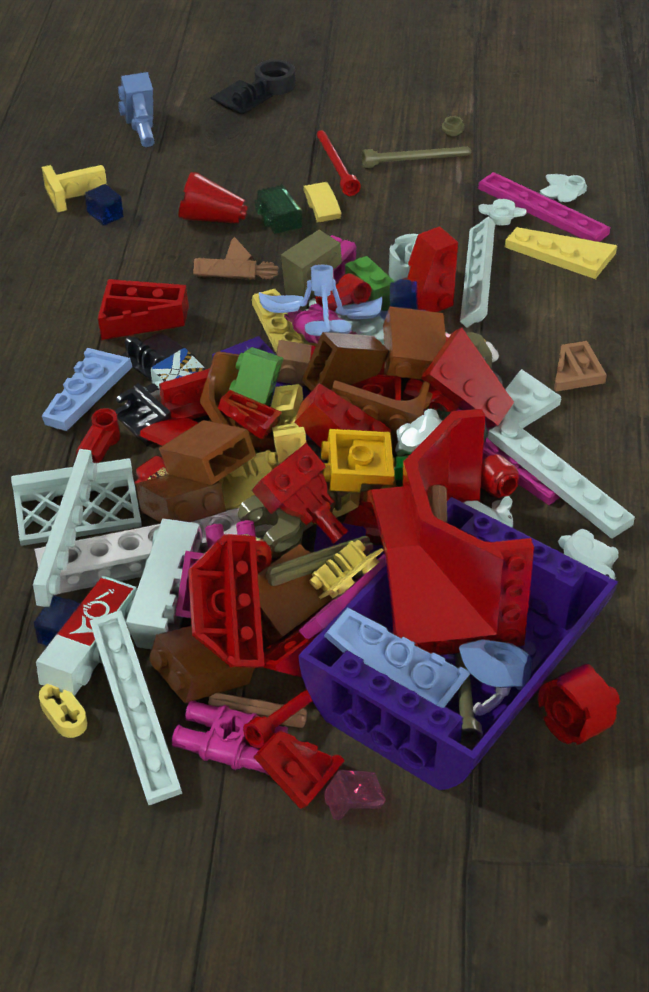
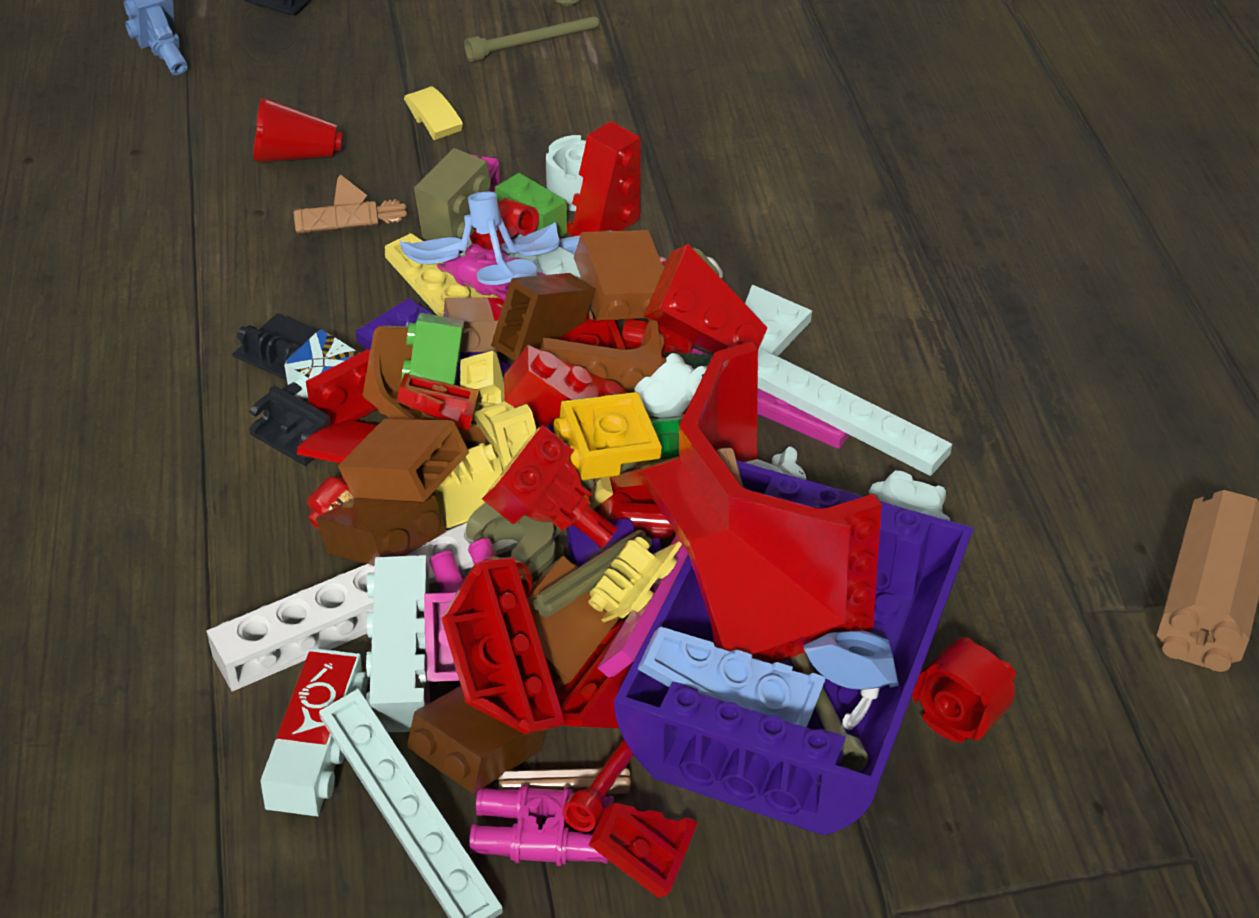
camera: 15 degrees left, 0 degrees up
light aqua fence [11,458,142,546] -> none
light aqua plate [33,449,97,607] -> none
clear blue brick [34,595,80,646] -> none
light yellow beam [39,684,87,738] -> none
light yellow bracket [42,165,107,212] -> none
light blue wing [42,348,132,431] -> none
red piece [76,408,121,463] -> none
clear blue brick [85,184,124,226] -> none
red wedge [98,279,189,340] -> none
clear green brick [254,184,302,234] -> none
red piece [317,130,361,196] -> none
clear pink bracket [325,770,386,820] -> none
clear blue brick [390,279,419,310] -> none
light aqua plate [460,217,495,328] -> none
dark pink tile [478,172,610,242] -> none
light aqua plate [478,199,527,225] -> none
red head [481,454,519,498] -> none
light yellow wing [505,227,617,279] -> none
light aqua plate [540,174,587,202] -> none
medium nougat wing [554,341,607,392] -> none

